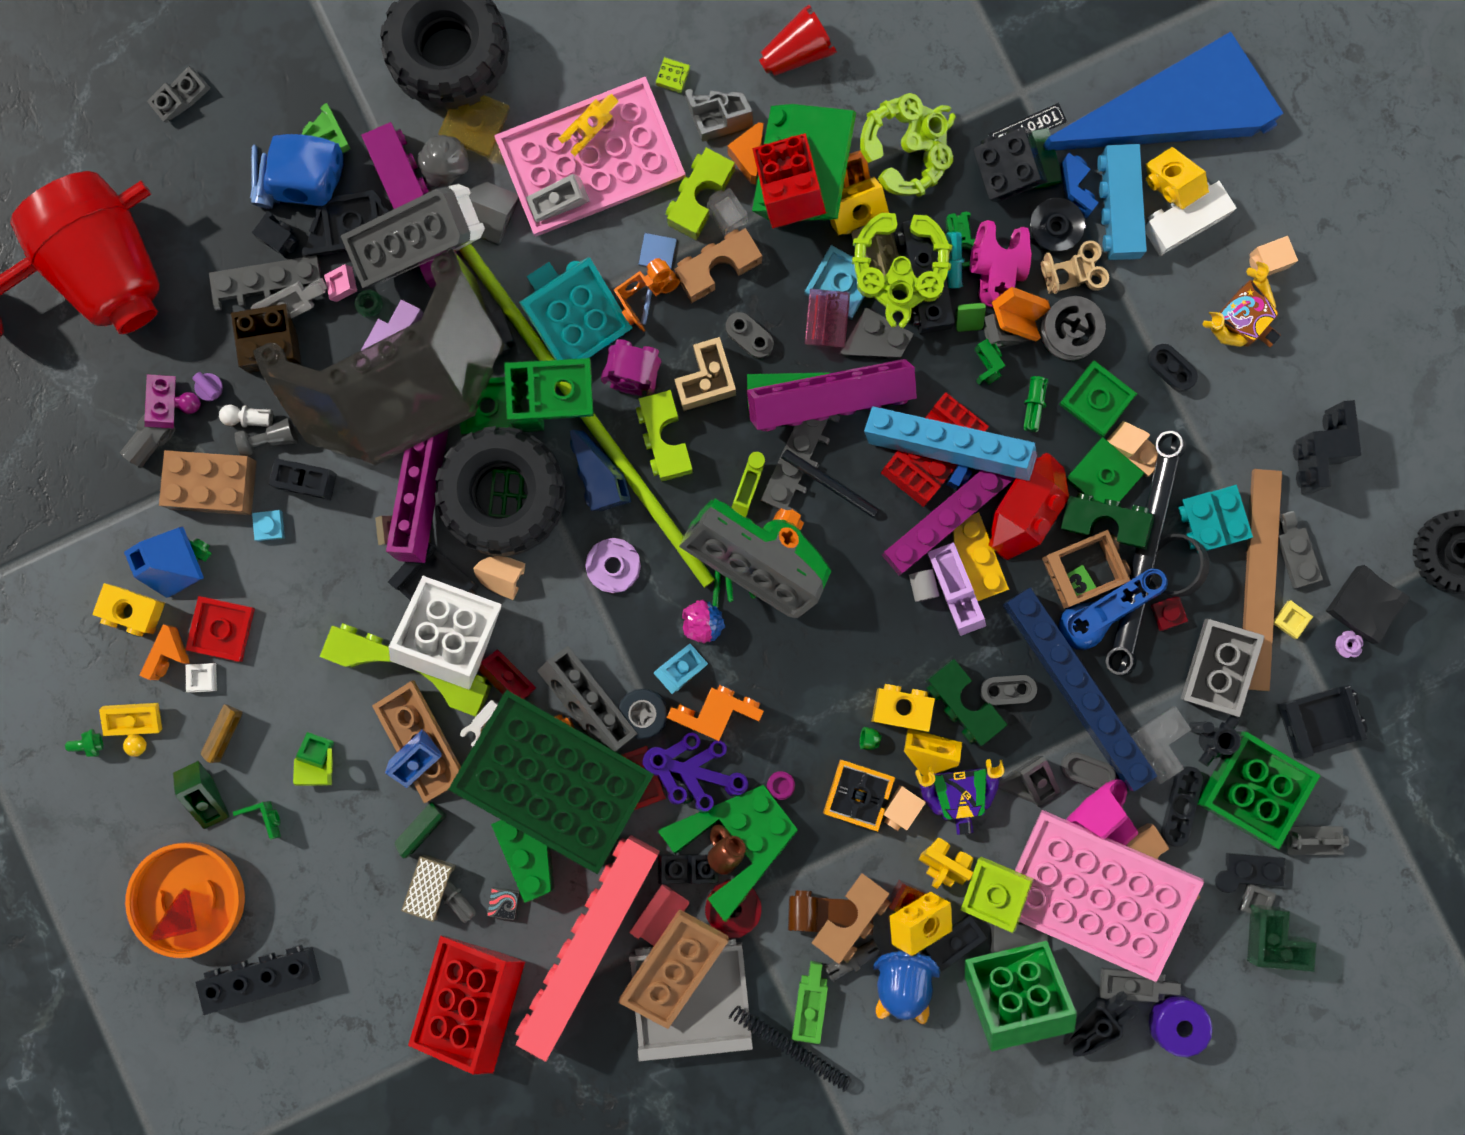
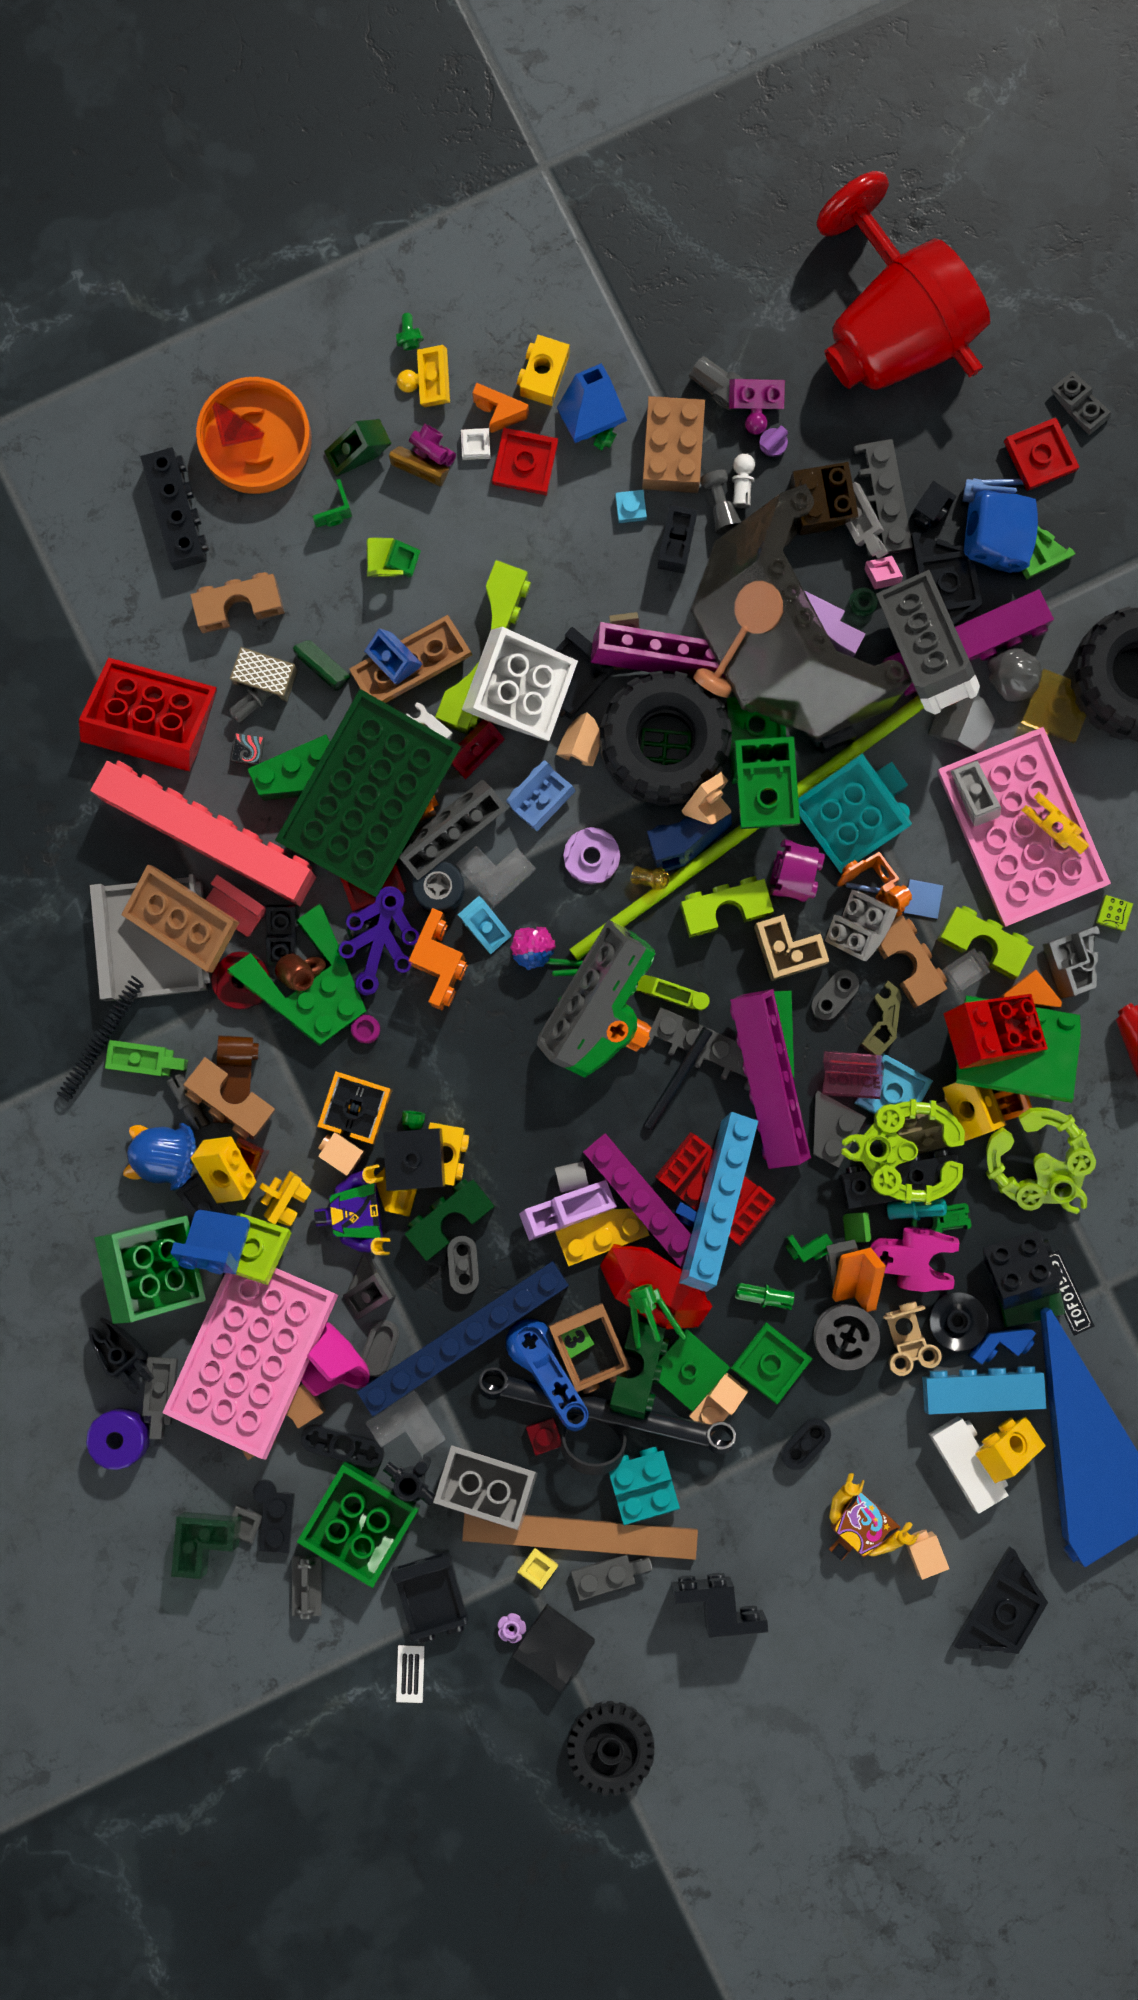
camera: 90 degrees right, 0 degrees up
none -> blue bracket [171,1210,250,1275]
none -> medium nougat arch [190,572,285,633]
none -> black plate [383,1128,445,1191]
none -> white sticker [396,1645,425,1703]
none -> magenta plate [409,424,456,466]
none -> clear plate [455,845,536,907]
none -> medium blue bracket [506,760,576,831]
none -> green plant [627,1284,686,1349]
none -> clear yellow pin [631,866,669,890]
none -> light nougat slope [682,772,731,825]
none -> nougat piece [693,581,783,698]
none -> light grey slope [825,890,898,961]
none -> olive piece [860,981,902,1058]
none -> black wing [952,1546,1048,1654]
none -> red tile [1003,417,1080,491]

